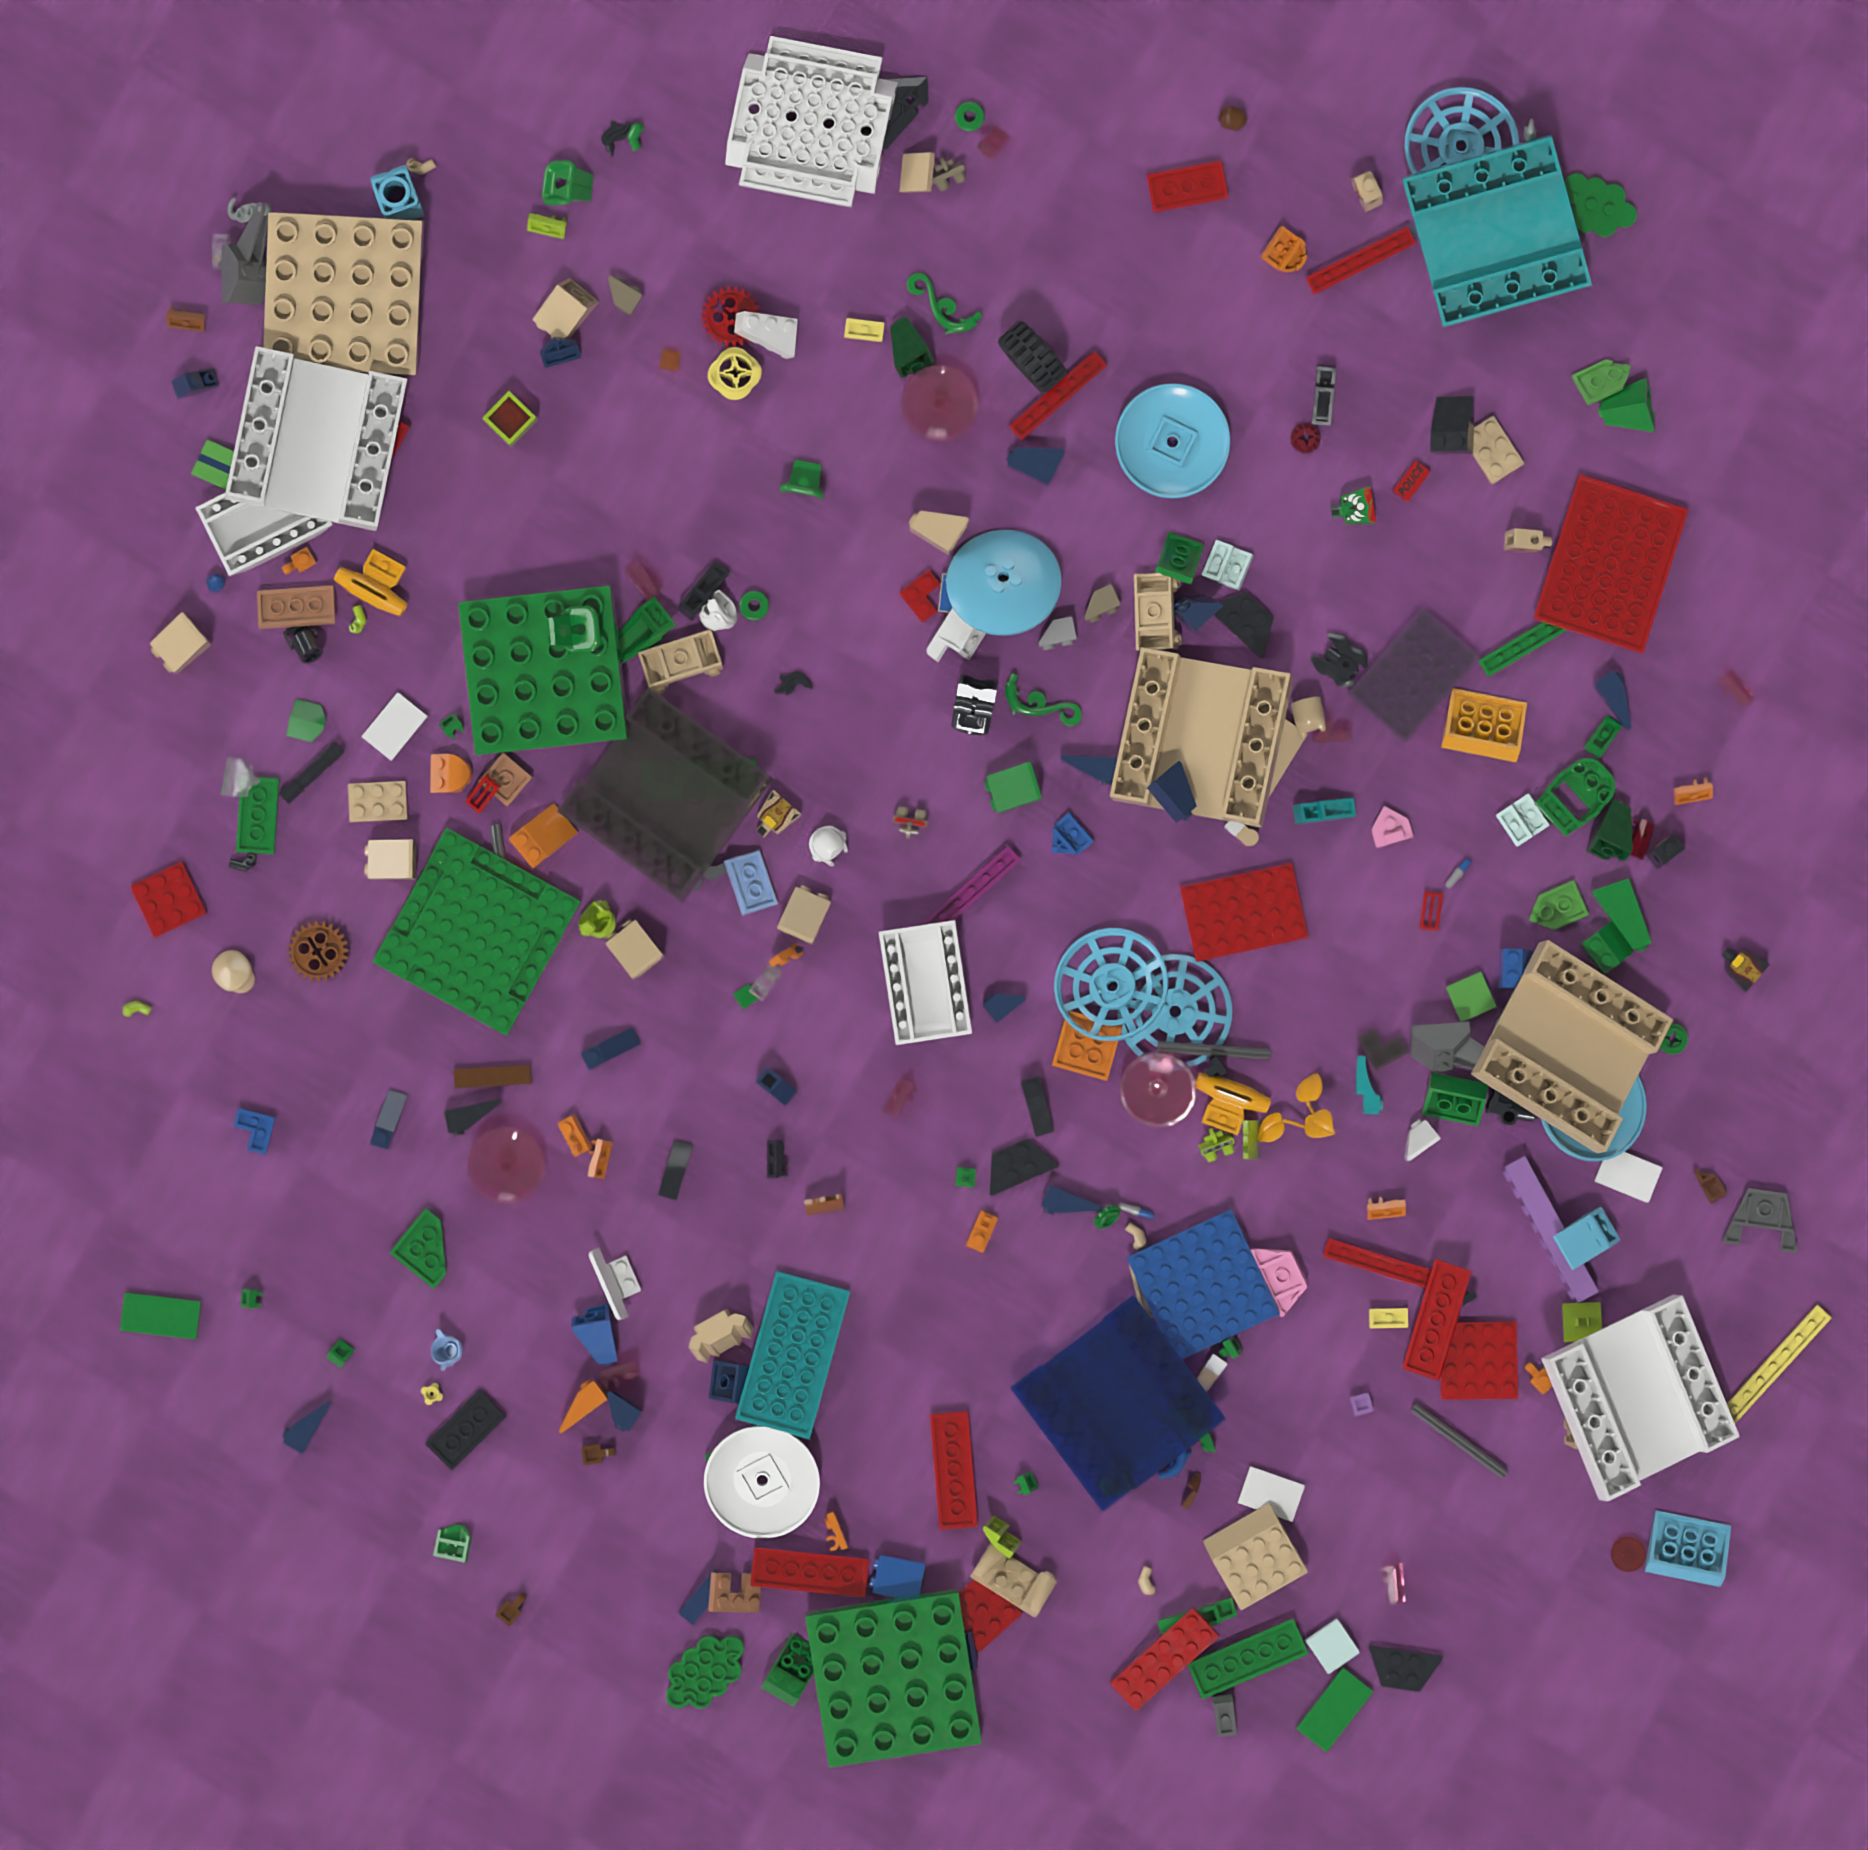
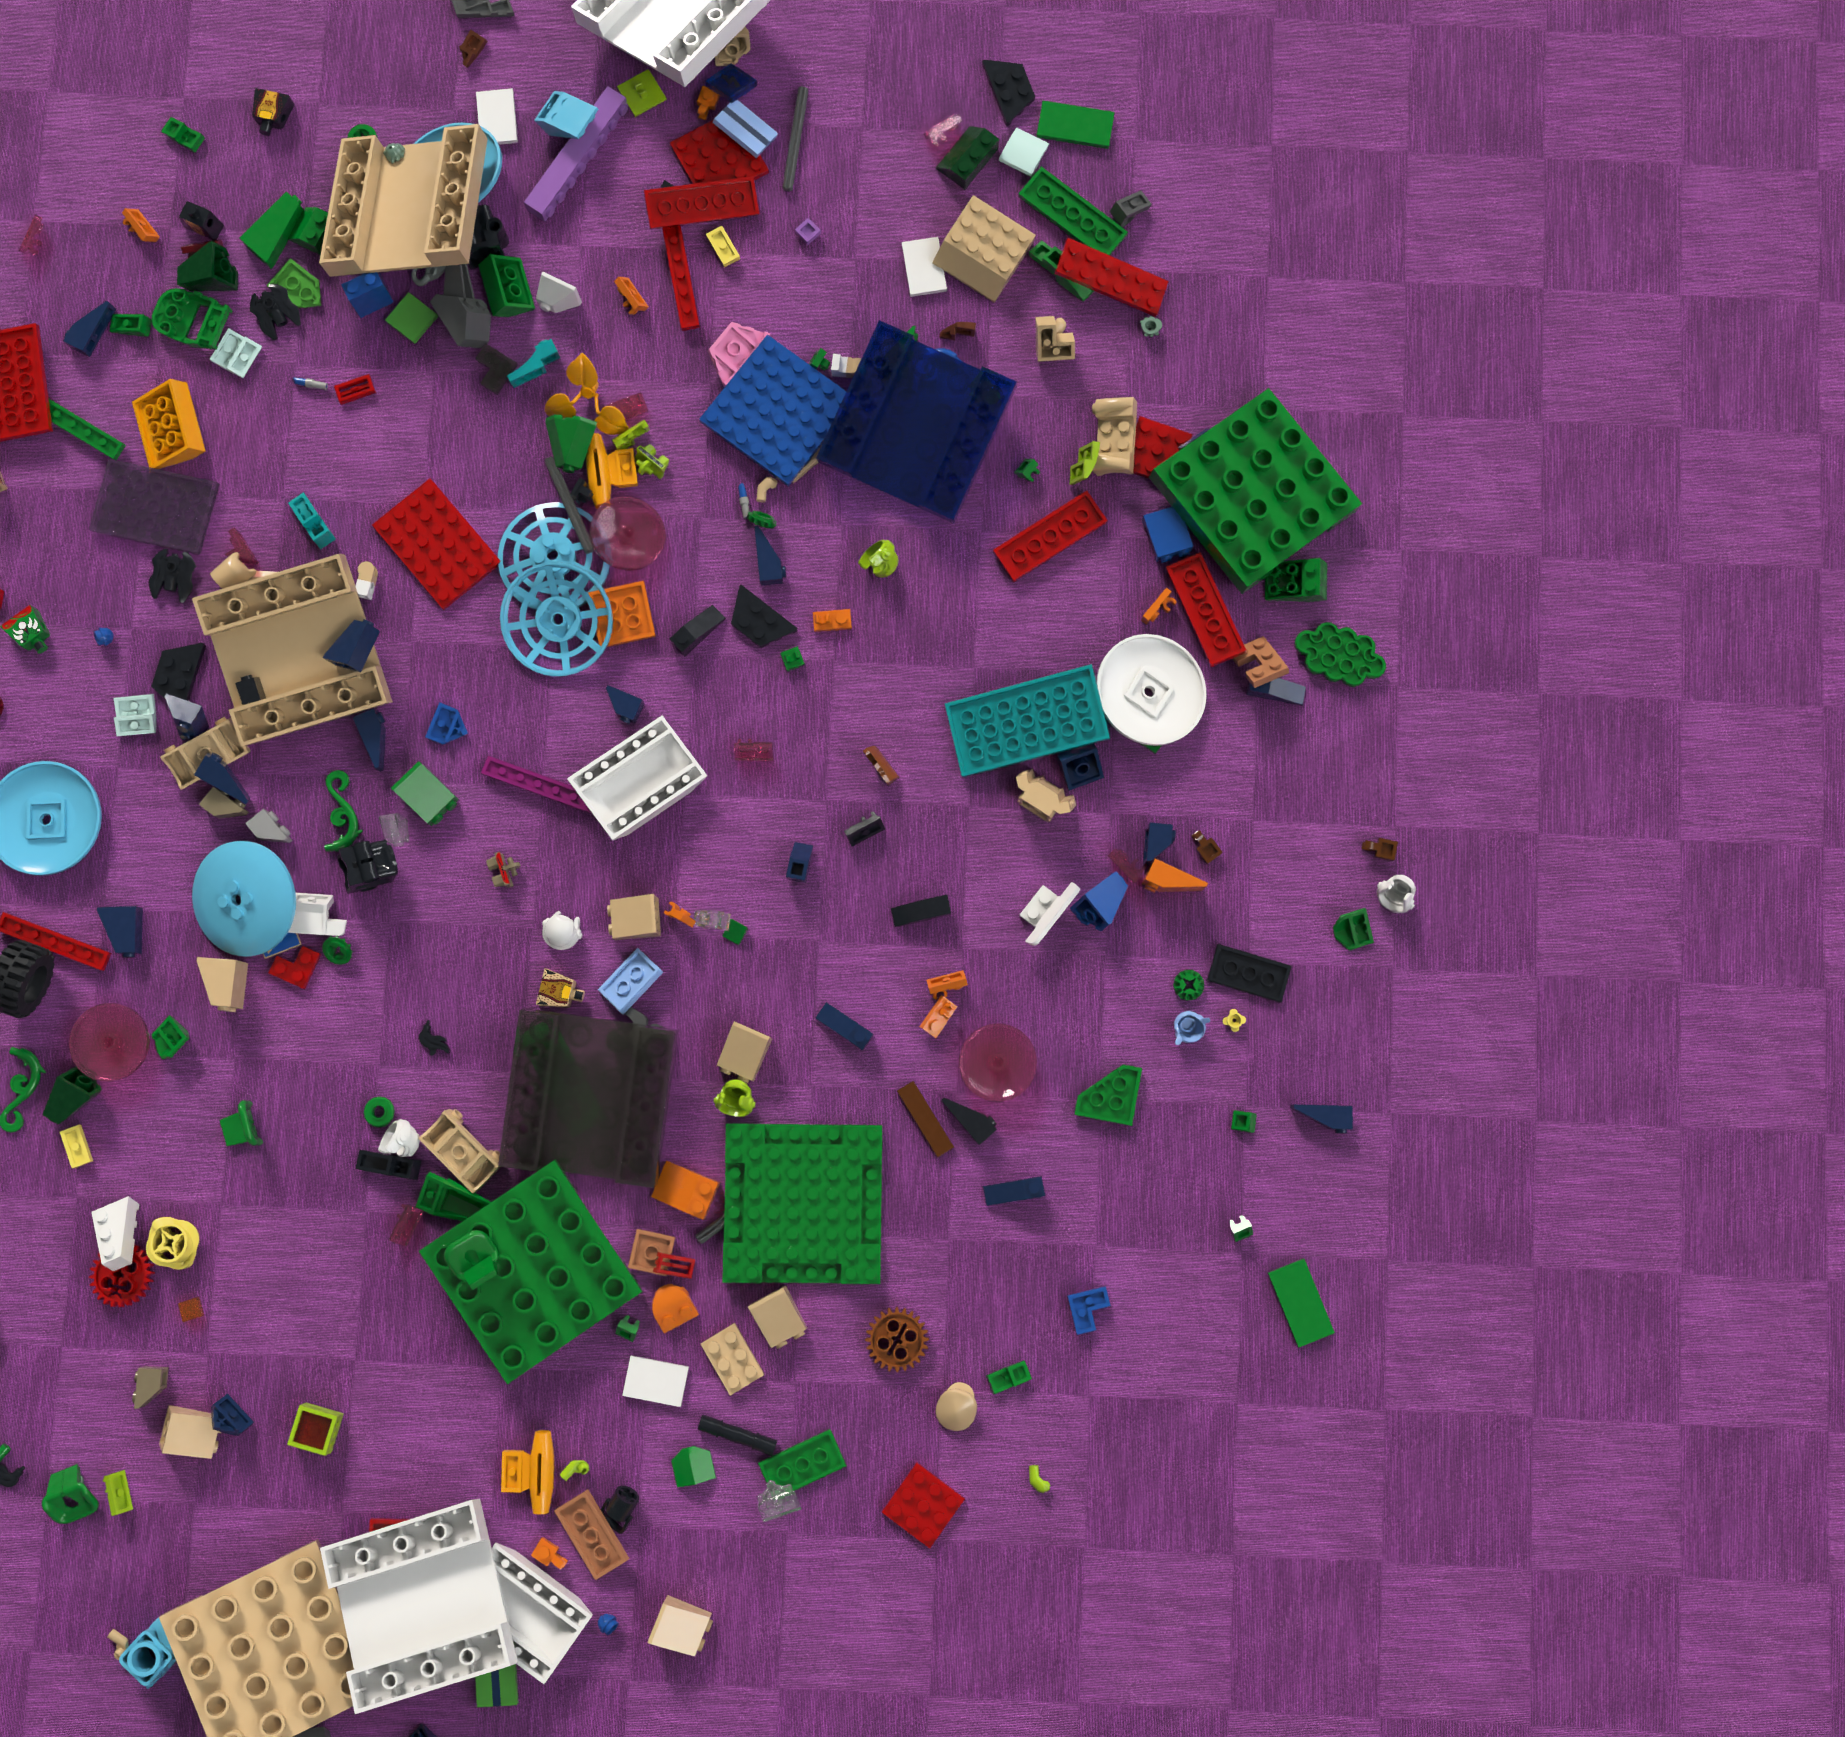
camera: 120 degrees left, 5 degrees down
black arm [228,854,257,872] -> none
green plate [1155,532,1205,584] -> none
bright pink plate [1371,806,1413,848] -> none
none -> blue plate [93,627,114,646]
none -> green slope [152,1015,189,1059]
none -> green slope [161,117,205,153]
none -> dark blue slope [194,753,250,804]
none -> black brick [235,675,266,705]
none -> black piece [250,283,301,340]
none -> green gear [322,936,353,965]
none -> clear slope [379,813,409,846]
none -> sand green animal [383,143,405,163]
none -> green slope [545,414,597,473]
none -> clear pink plate [606,392,648,420]
none -> clear blue tile [705,63,757,103]
none -> light blue tile [713,98,778,158]
none -> lime helmet [858,540,899,578]
none -> dark green slope [936,126,999,190]
none -> green slope [986,1360,1032,1394]
none -> tan brick [1035,316,1075,361]
none -> sand green animal [1140,316,1162,337]
none -> green gear [1173,970,1204,1000]
none -> white helmet [1376,875,1416,913]

